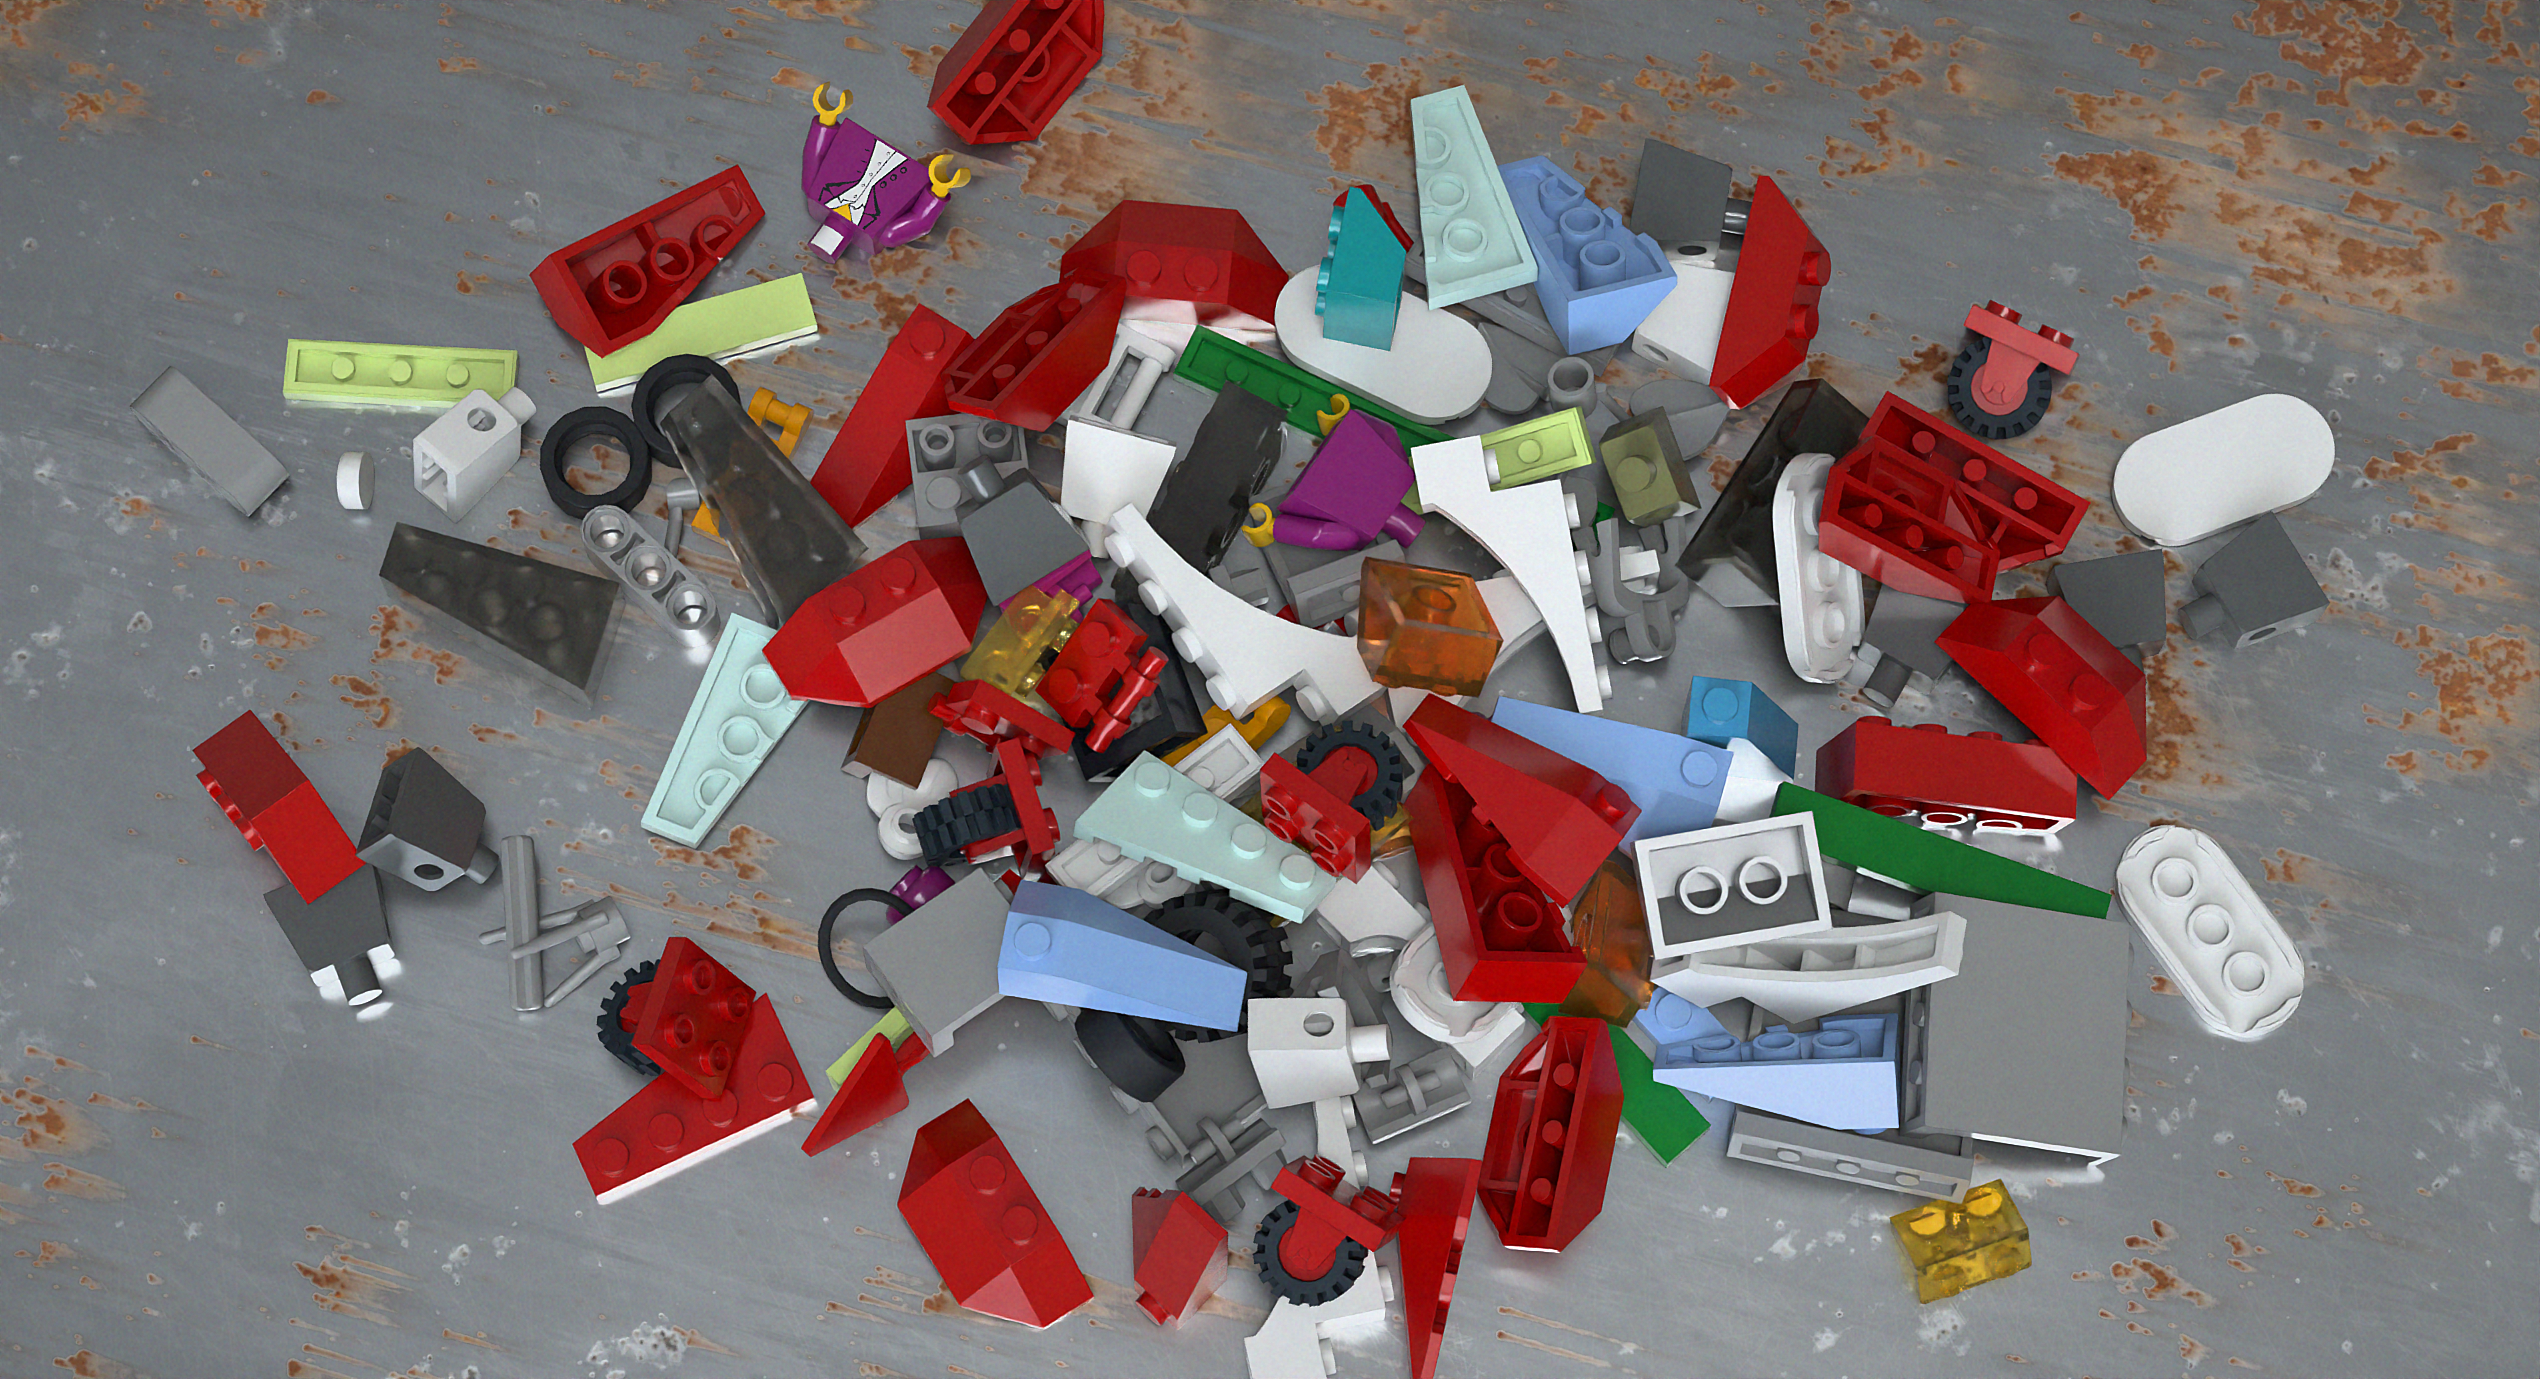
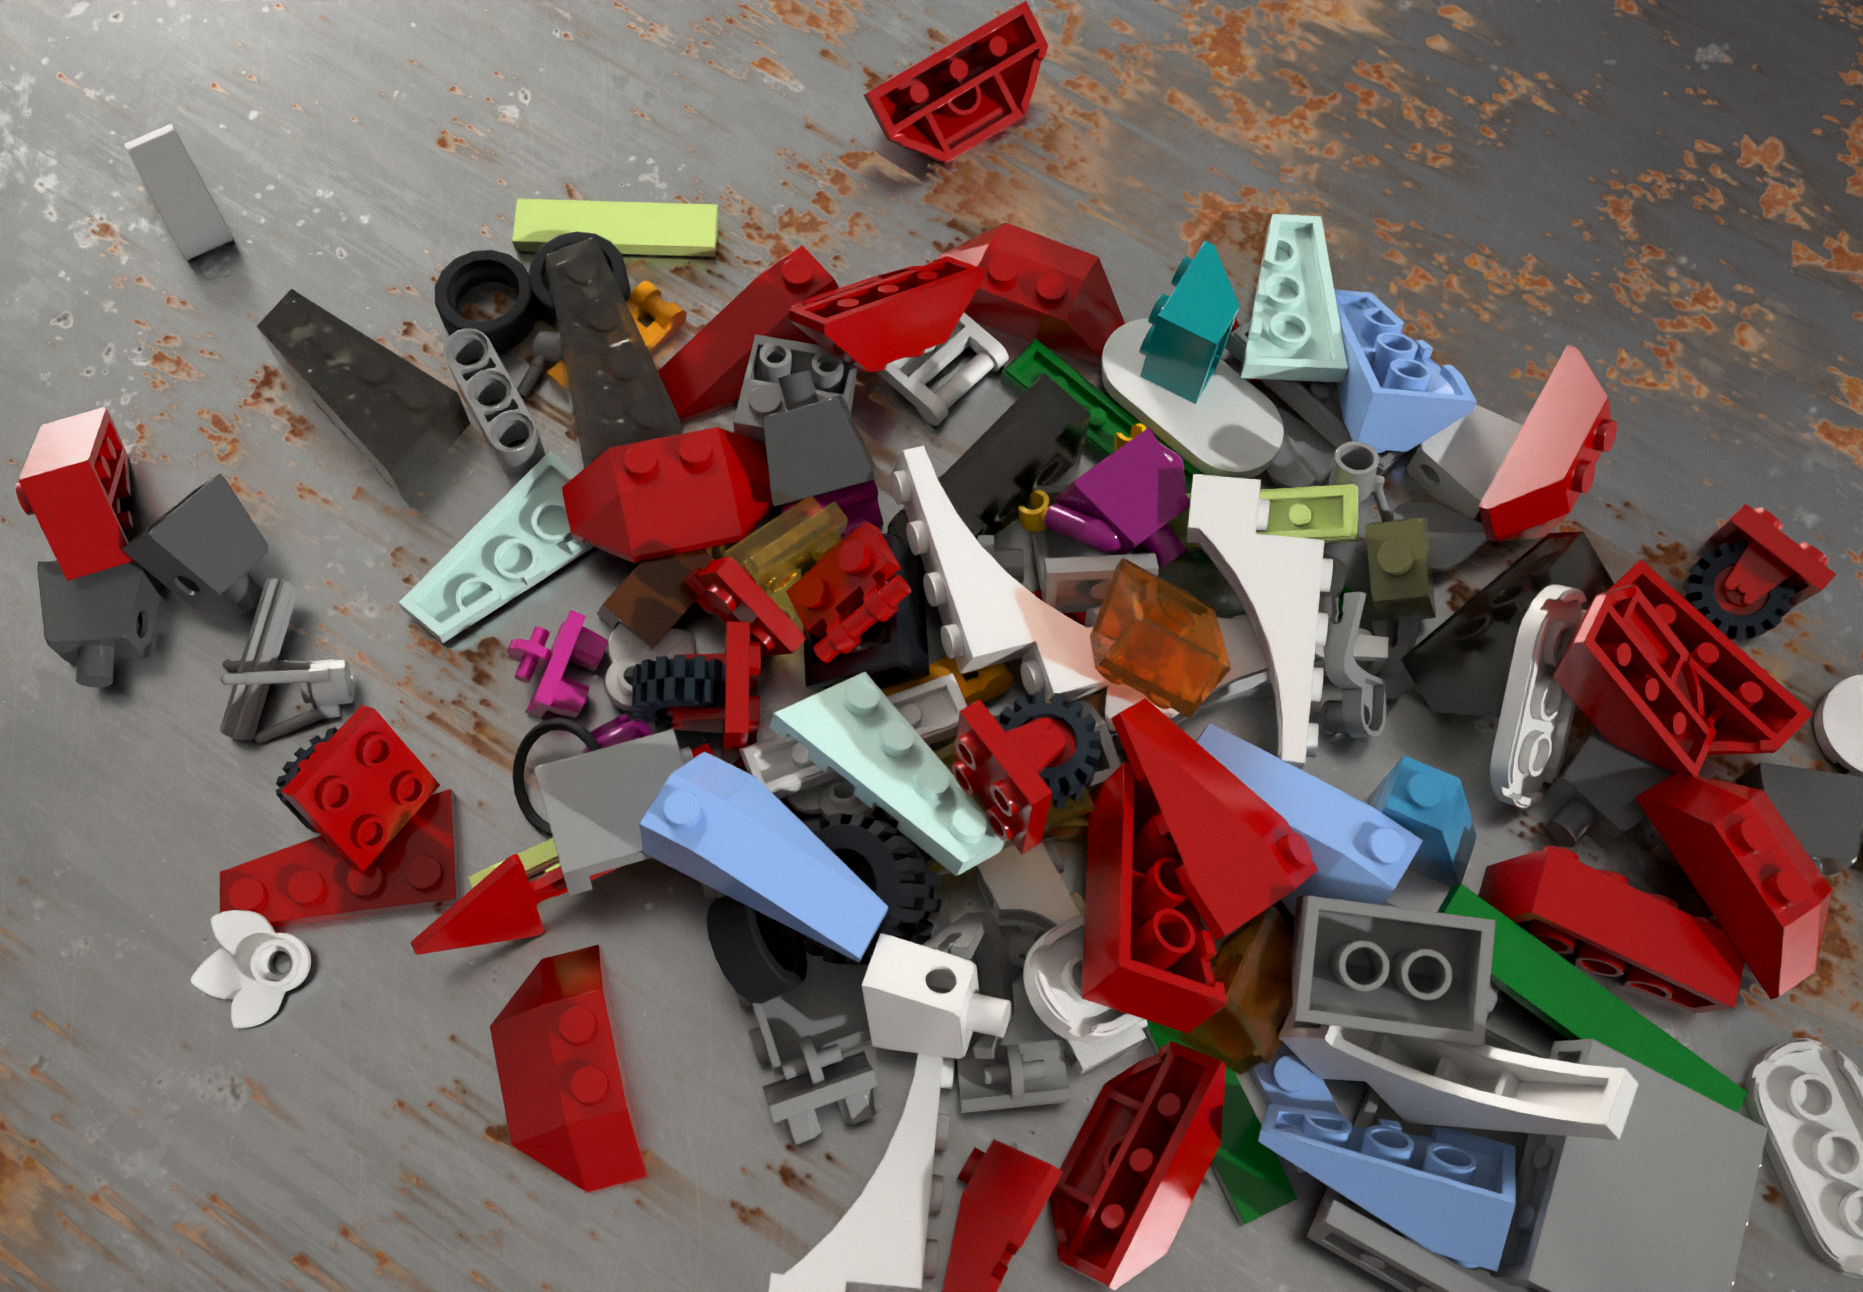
camera: 15 degrees right, 5 degrees down
yellowish green tile [283,339,520,408] -> none
white tile [337,451,374,509] -> none
white torso [413,387,536,524] -> none
red wedge [529,164,766,359] -> none
magenta torso [801,81,971,264] -> none
white torso [1061,415,1177,559] -> none
red wedge [1132,1187,1228,1331] -> none
plate [1253,1154,1406,1307] -> none
dark grey torso [1629,138,1752,261] -> none
none -> white plate [191,910,311,1028]
none -> dark pink hips [507,610,608,718]

